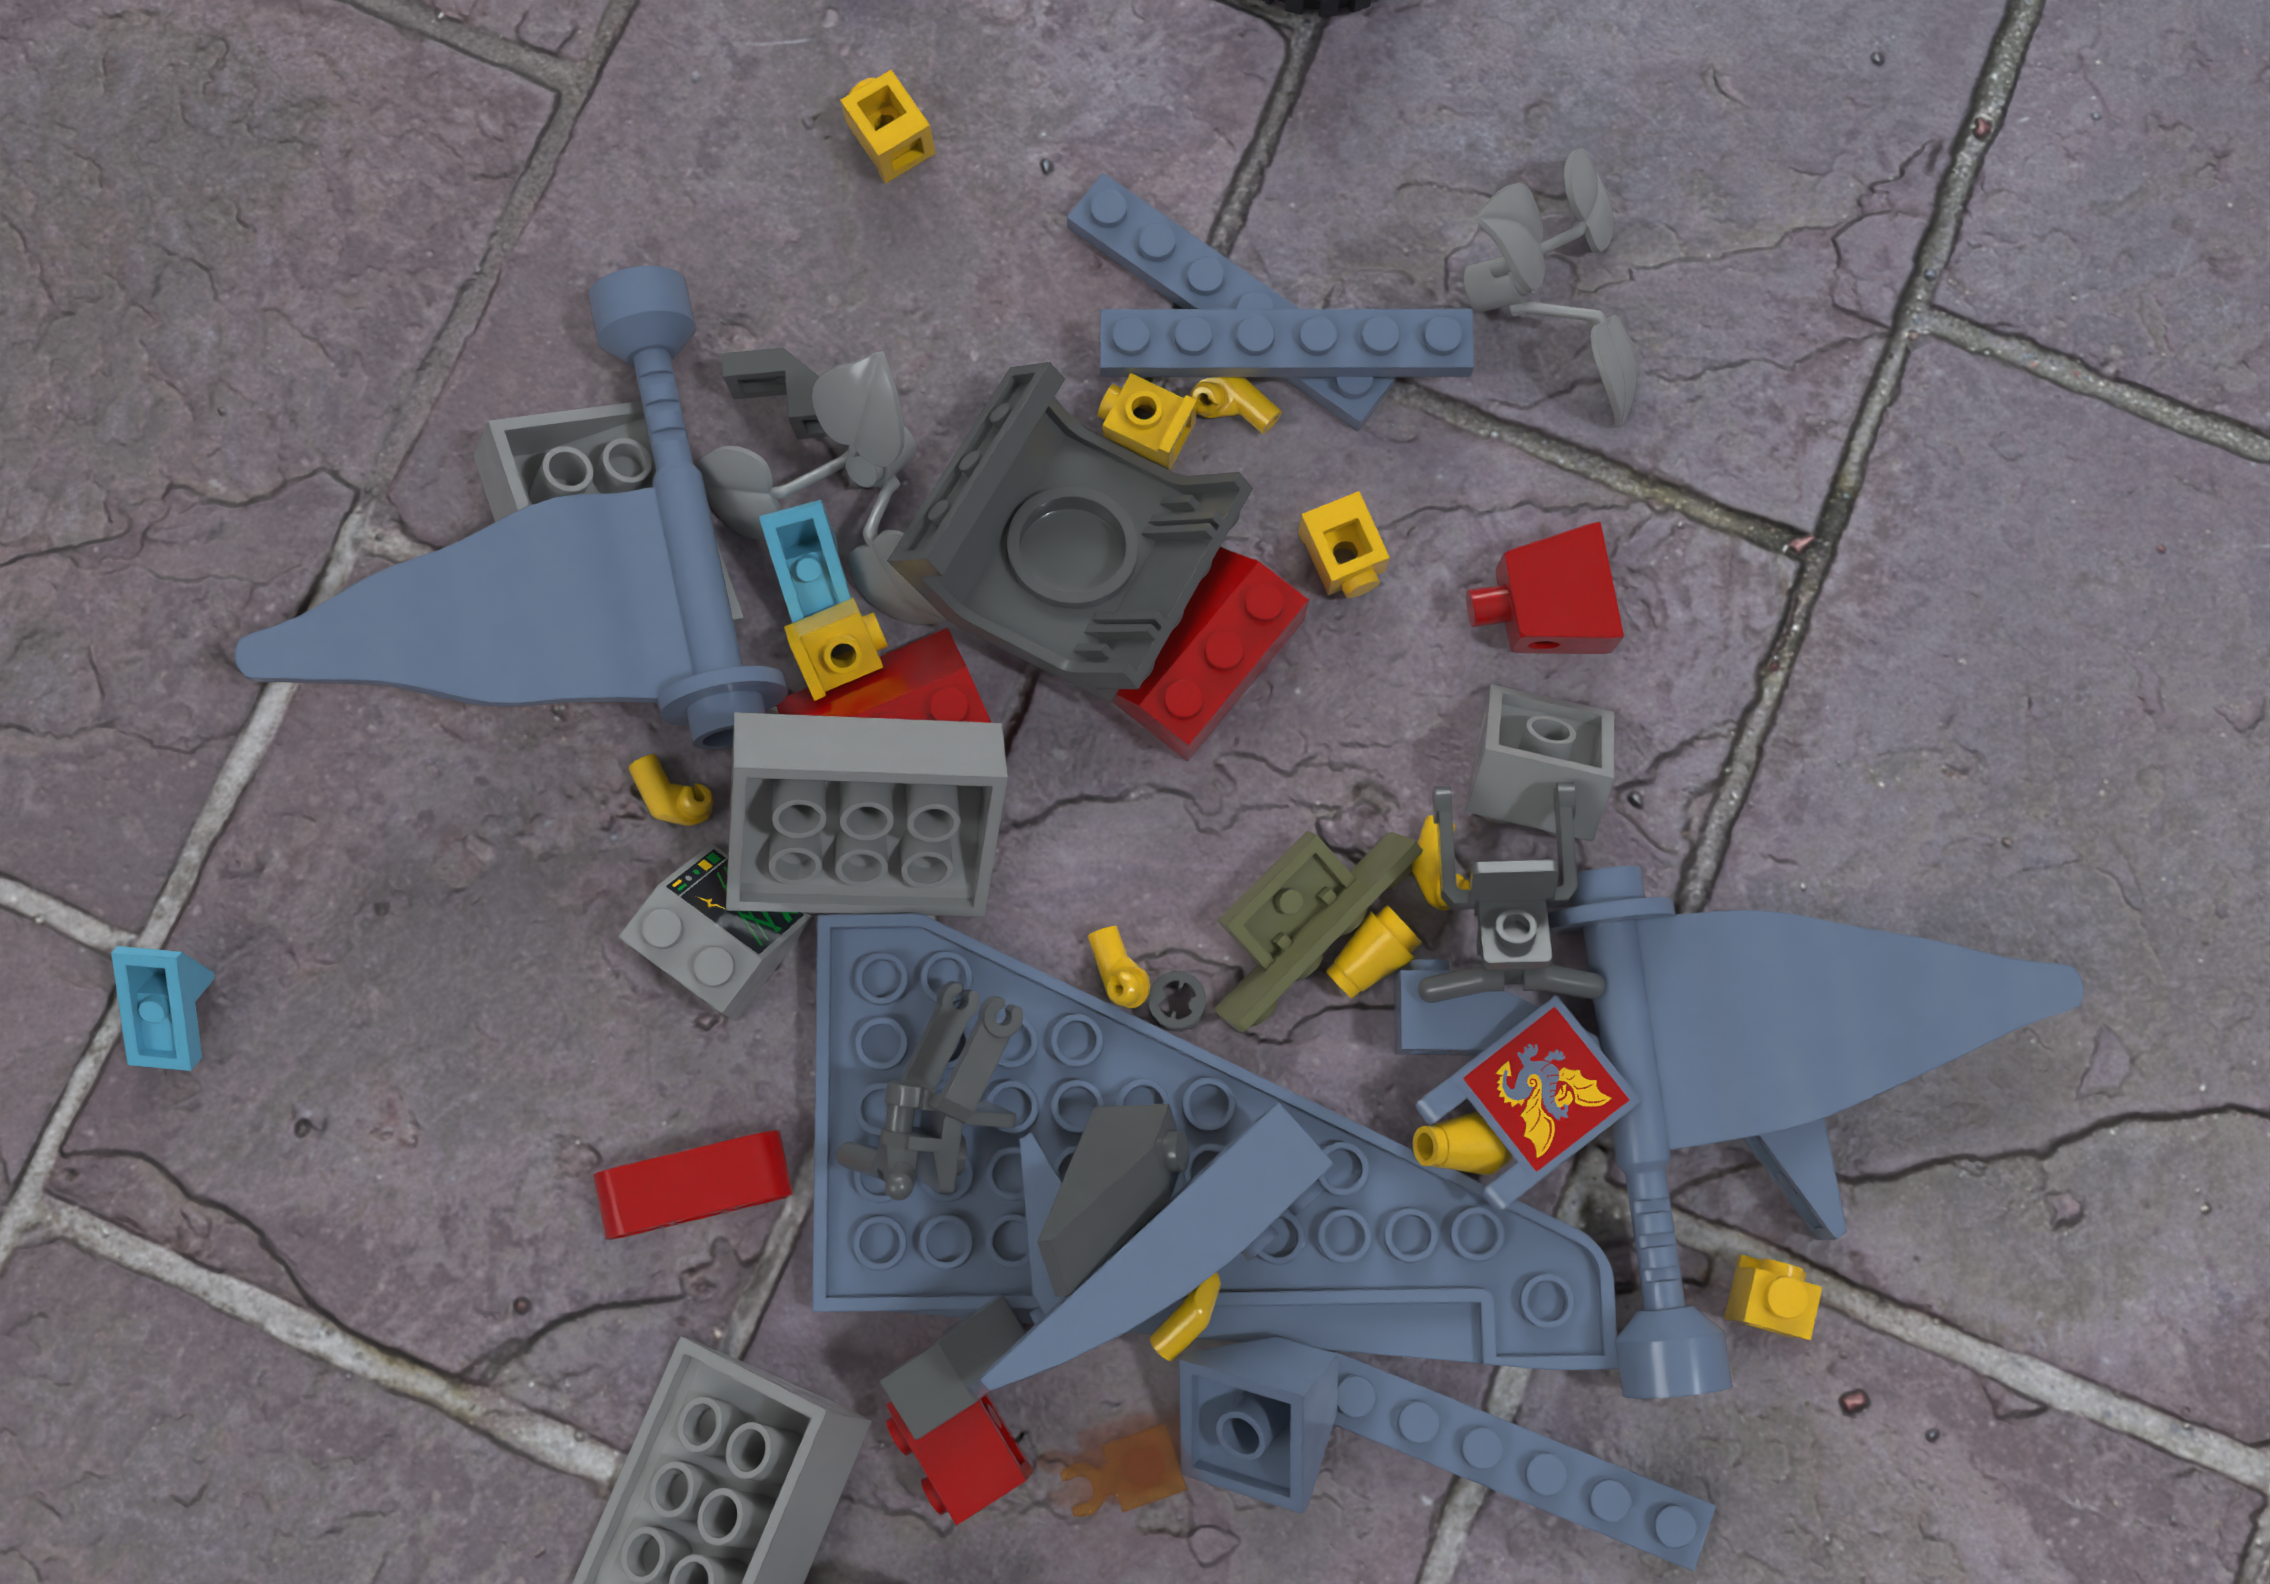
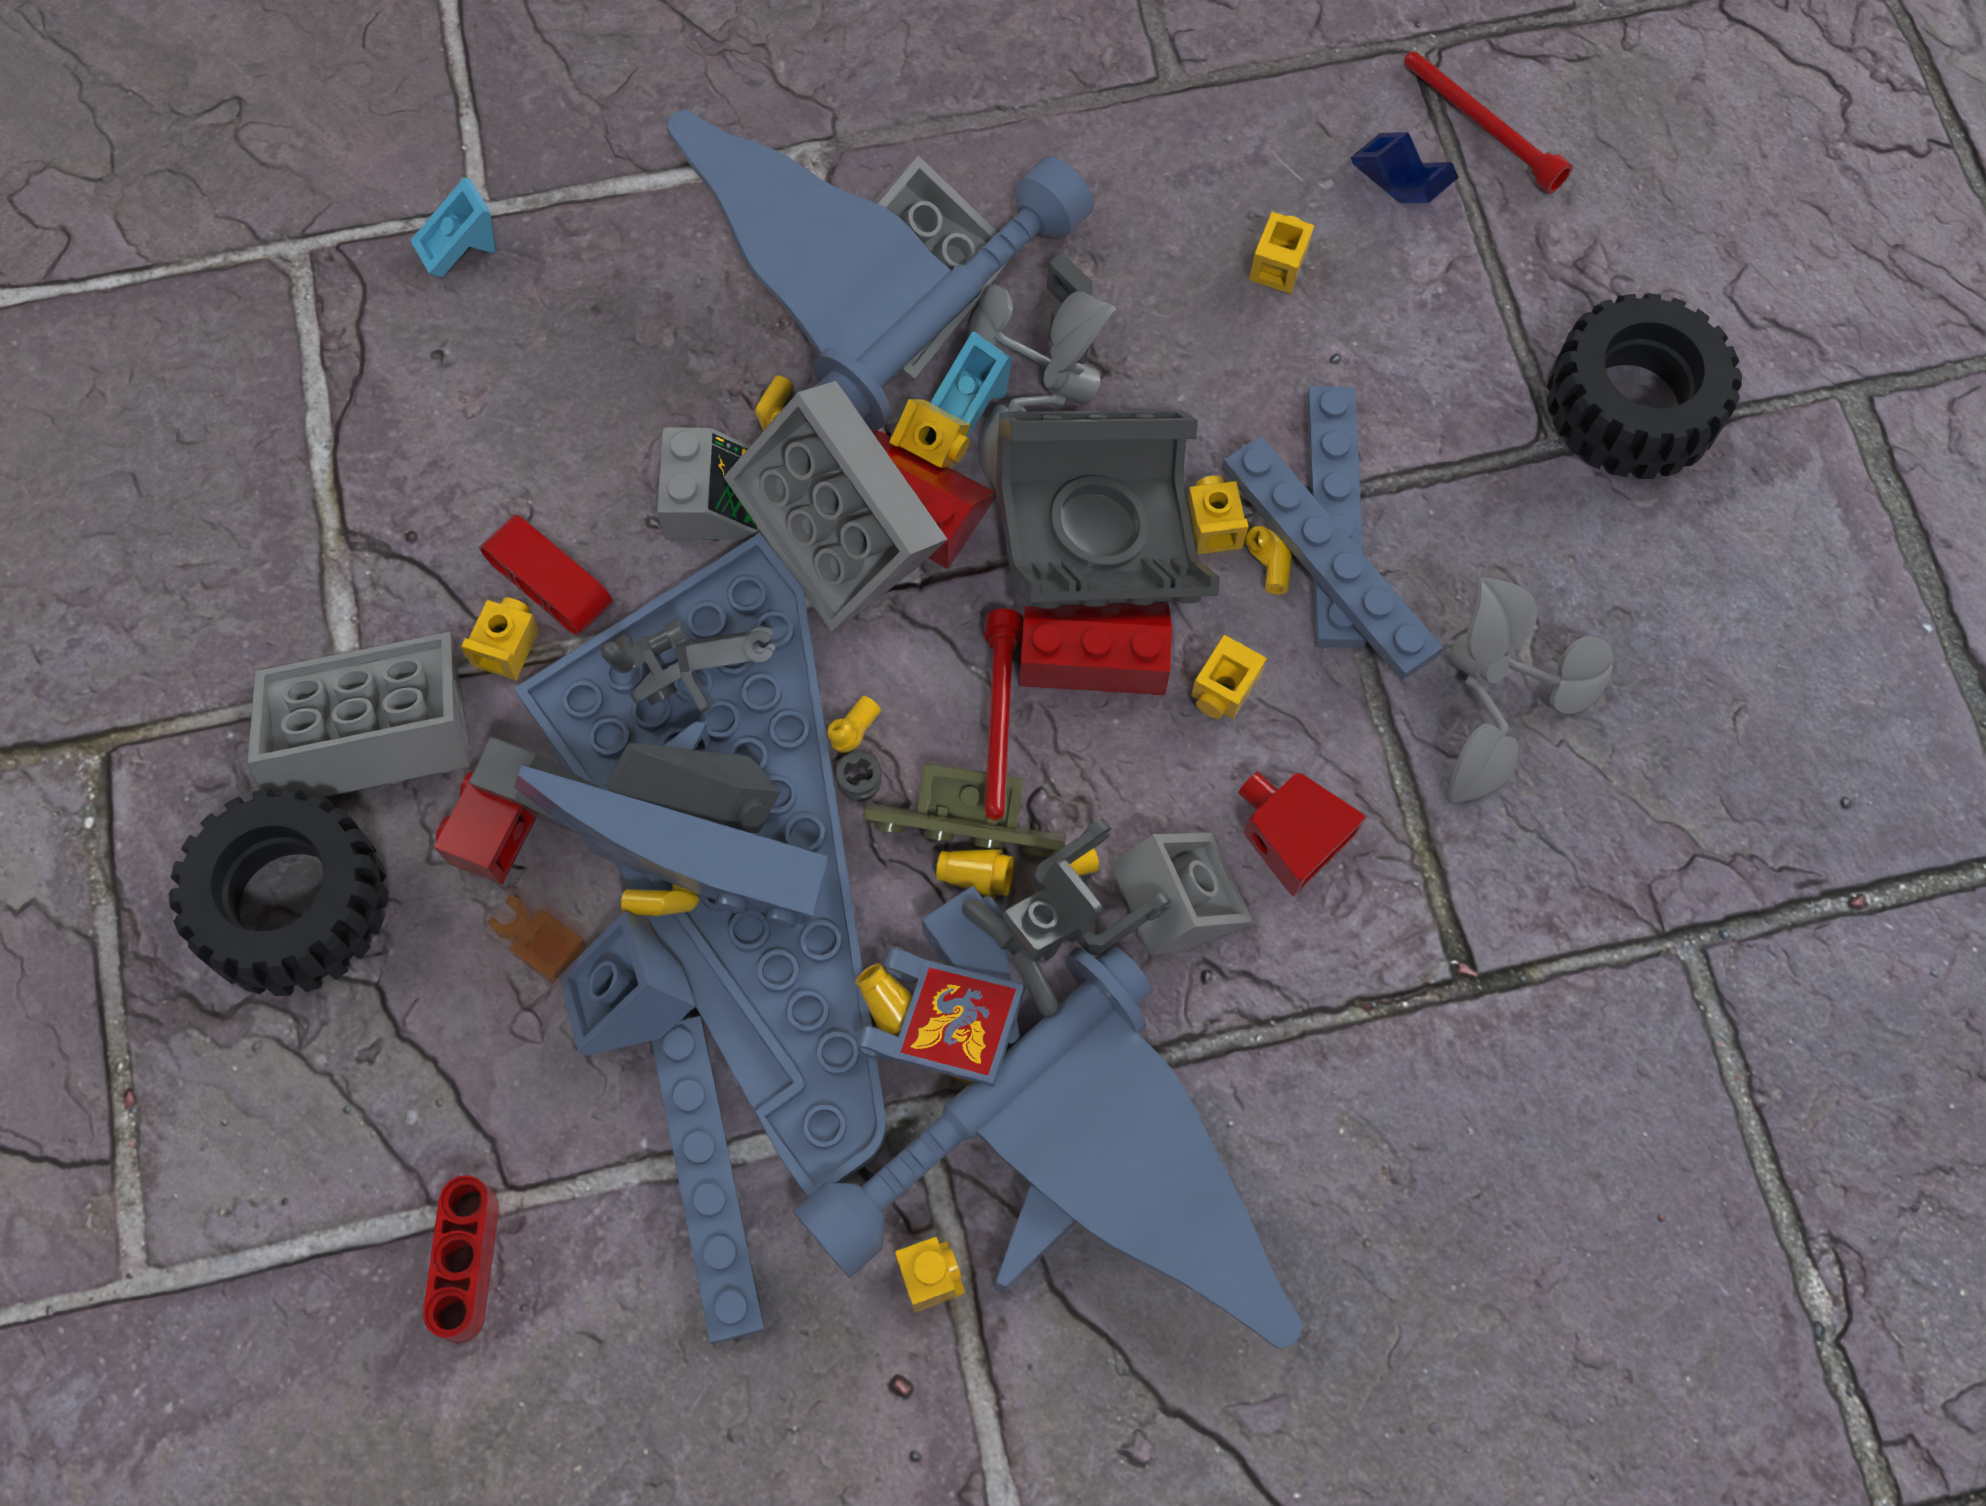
camera: 50 degrees right, 10 degrees down
none -> yellow brick [461,597,540,681]
none -> red piece [984,608,1024,821]

